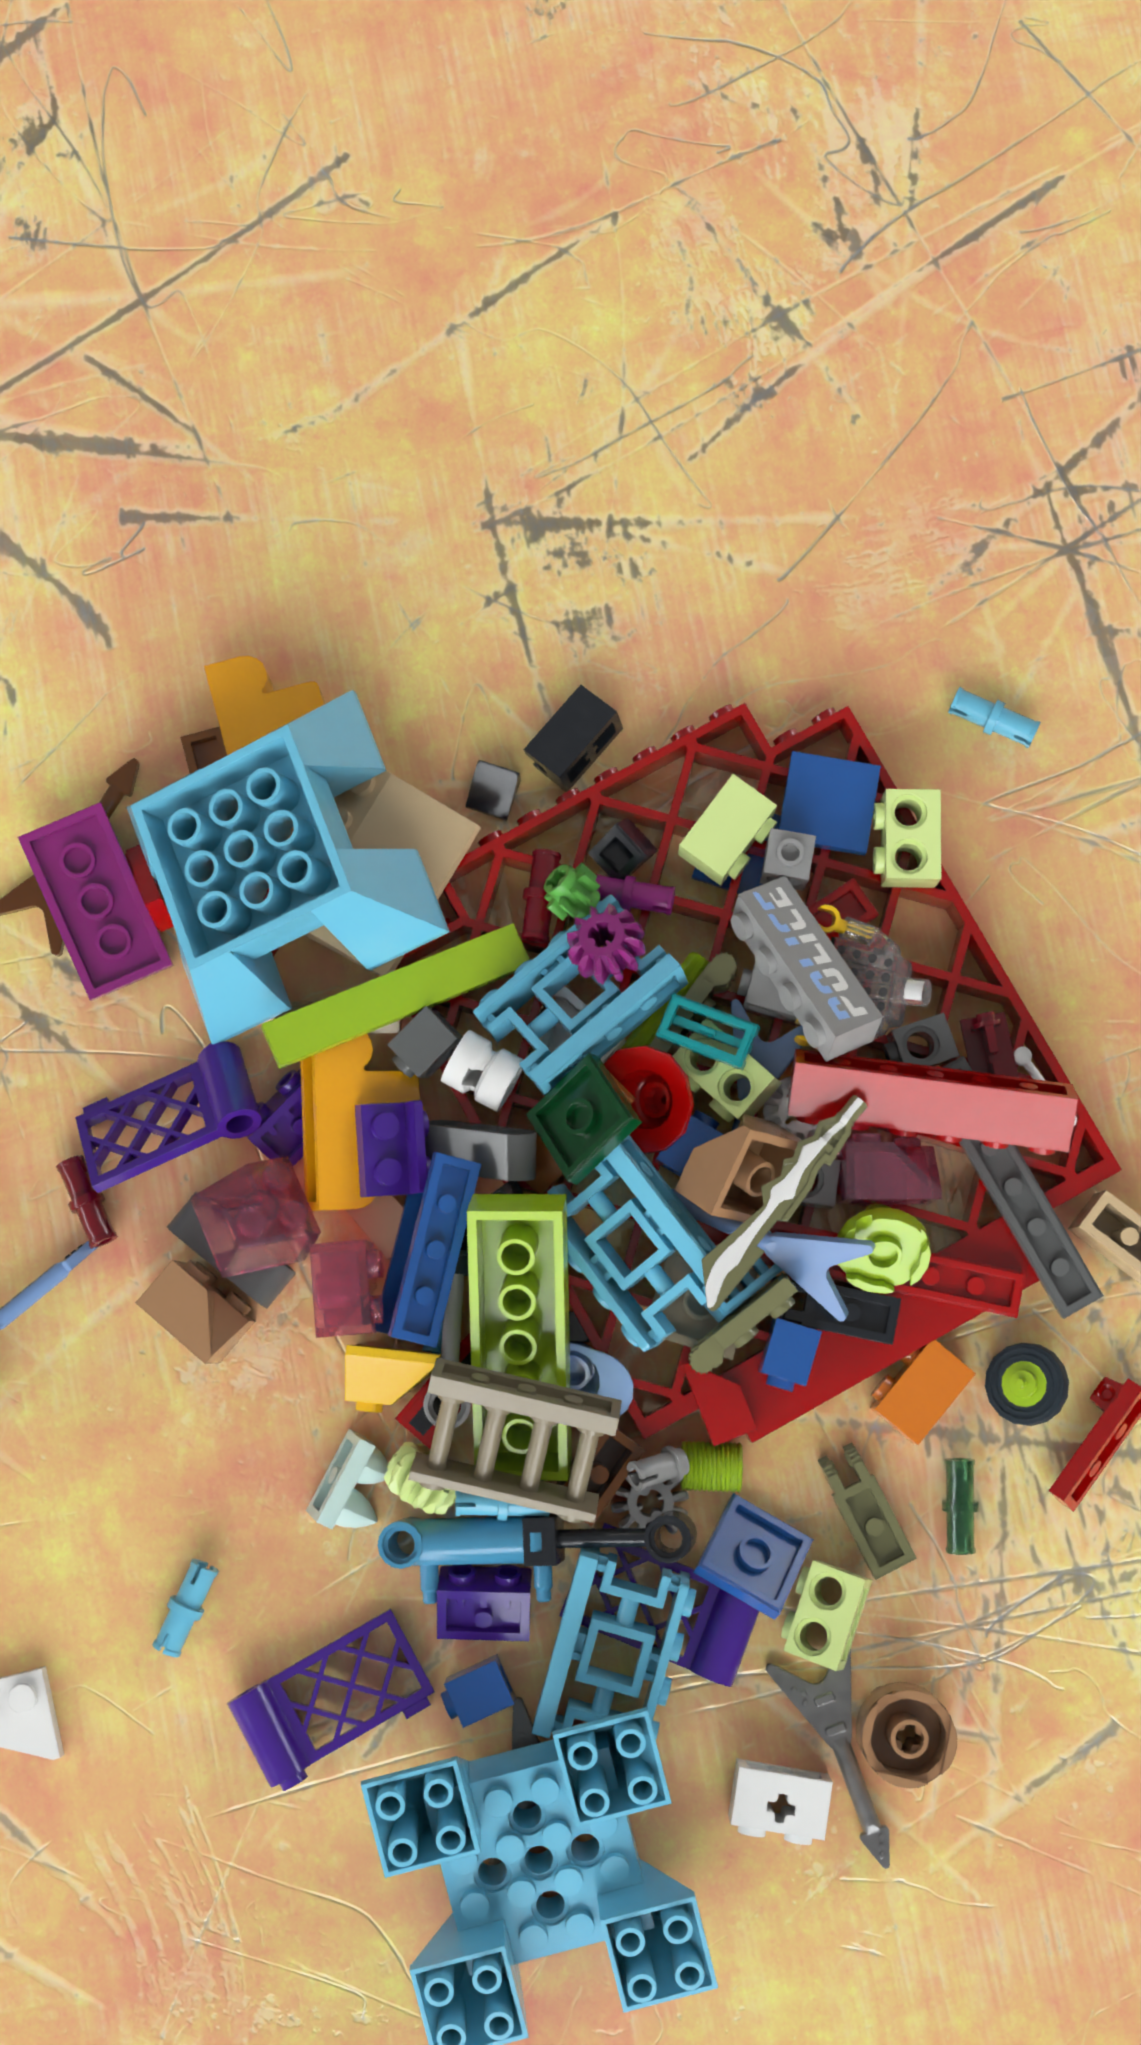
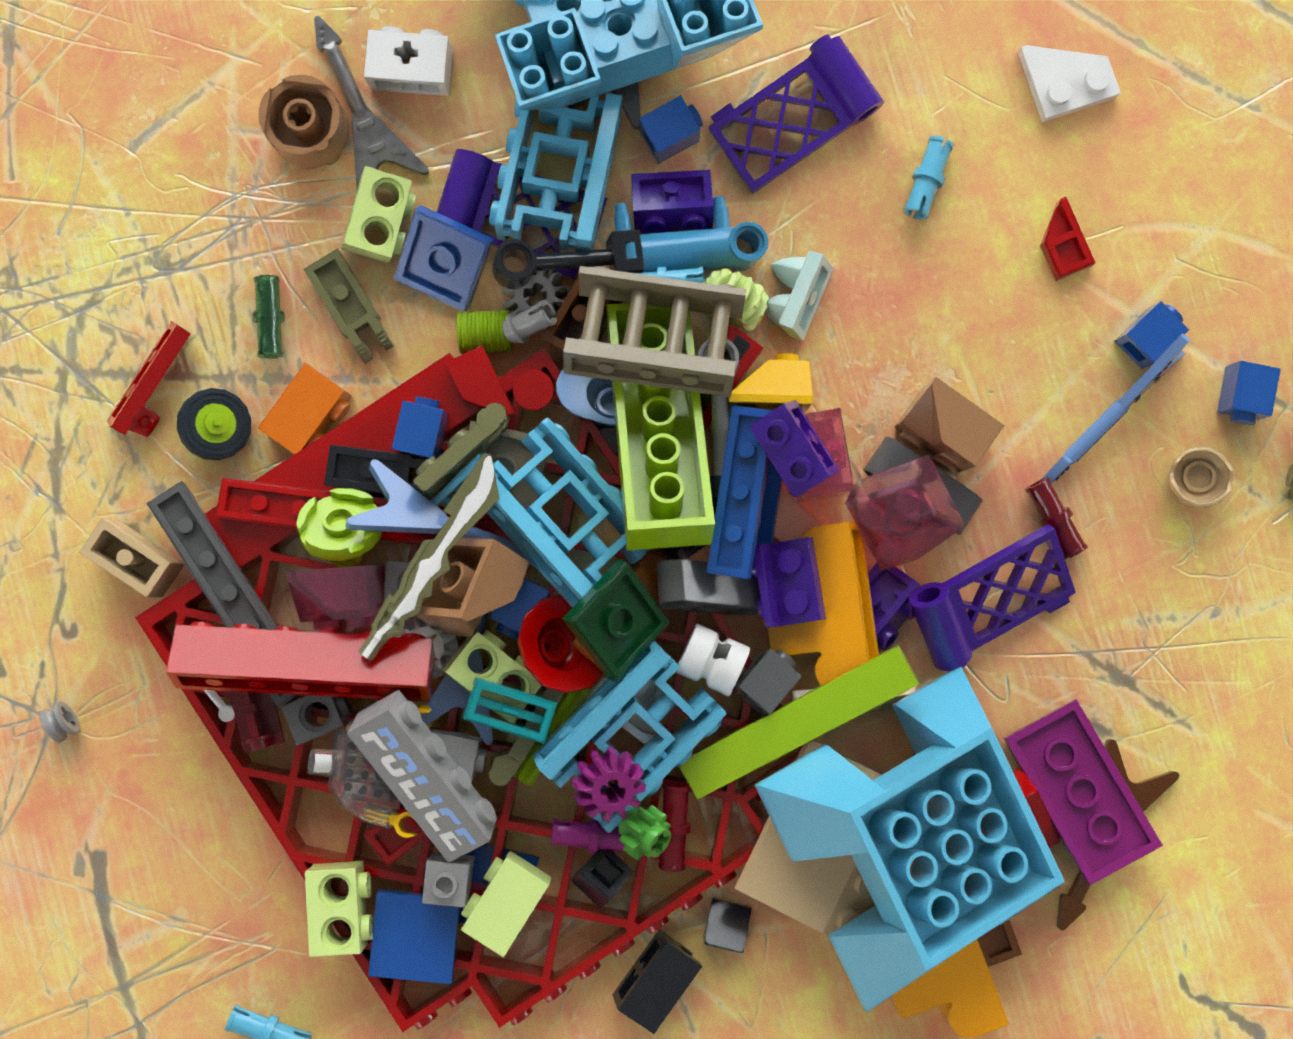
camera: 175 degrees right, 5 degrees up
none -> red tile [513,369,554,412]
none -> dark purple bracket [750,400,840,497]
none -> red tile [1040,197,1096,281]

